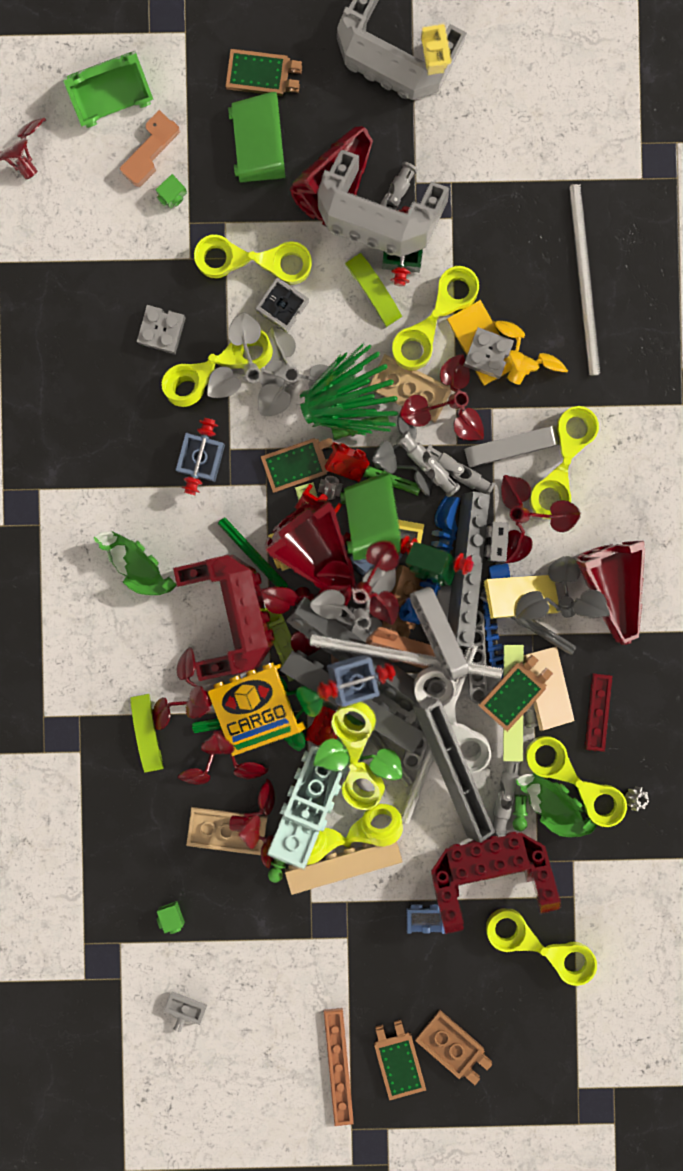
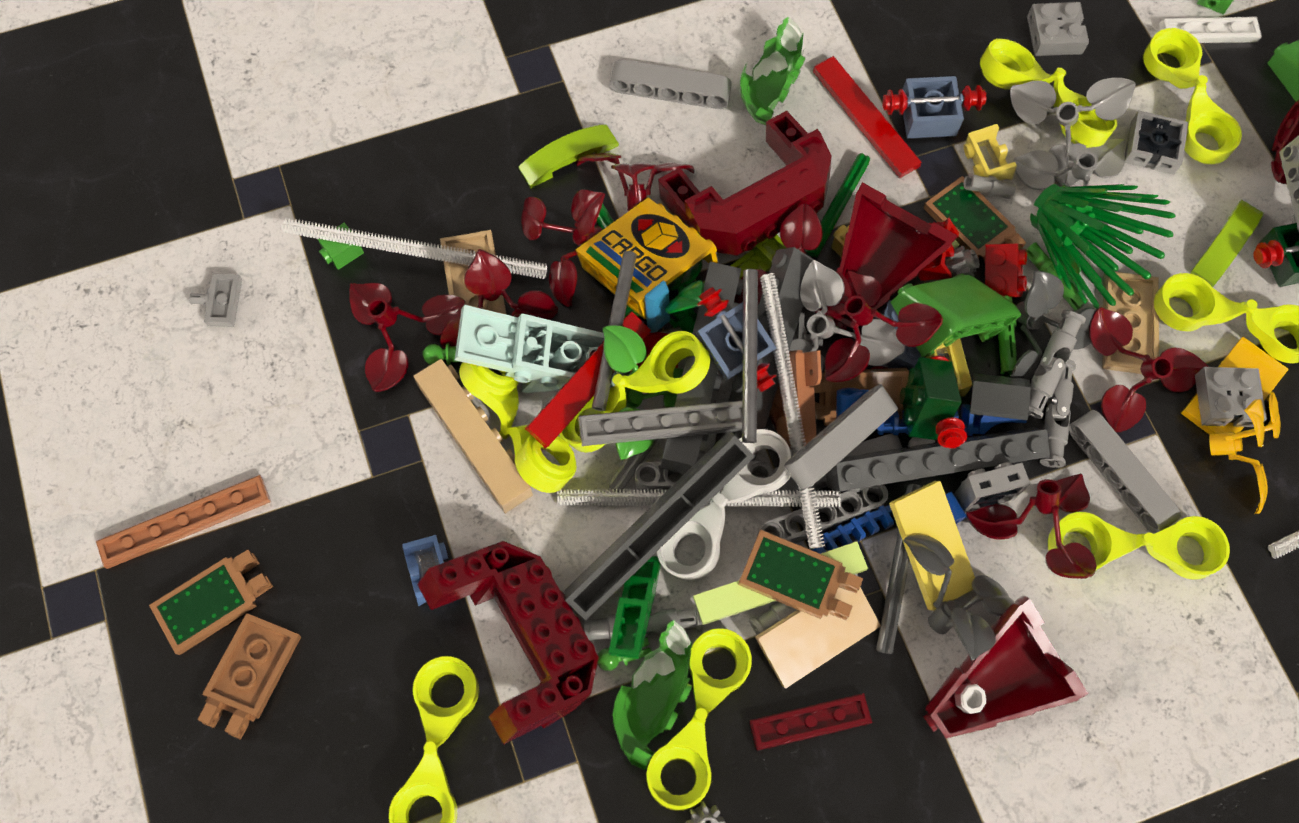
camera: 70 degrees right, 20 degrees down
none -> white axle [282,217,547,279]
none -> dark red plant [349,283,466,392]
none -> red tile [525,312,651,448]
none -> light grey tile [578,401,742,446]
none -> flat silver piece [592,251,637,411]
none -> light grey beam [609,60,732,109]
none -> green slope [609,556,661,659]
none -> dark azure tile [645,281,670,333]
none -> flat silver piece [742,269,758,443]
none -> red tile [813,56,922,178]
none -> white tile [954,683,986,714]
none -> light yellow window [964,124,1017,181]
none -> light grey pin [964,173,1016,199]
none -> dark grey slope [970,373,1031,420]
none -> white tile [1159,17,1261,43]

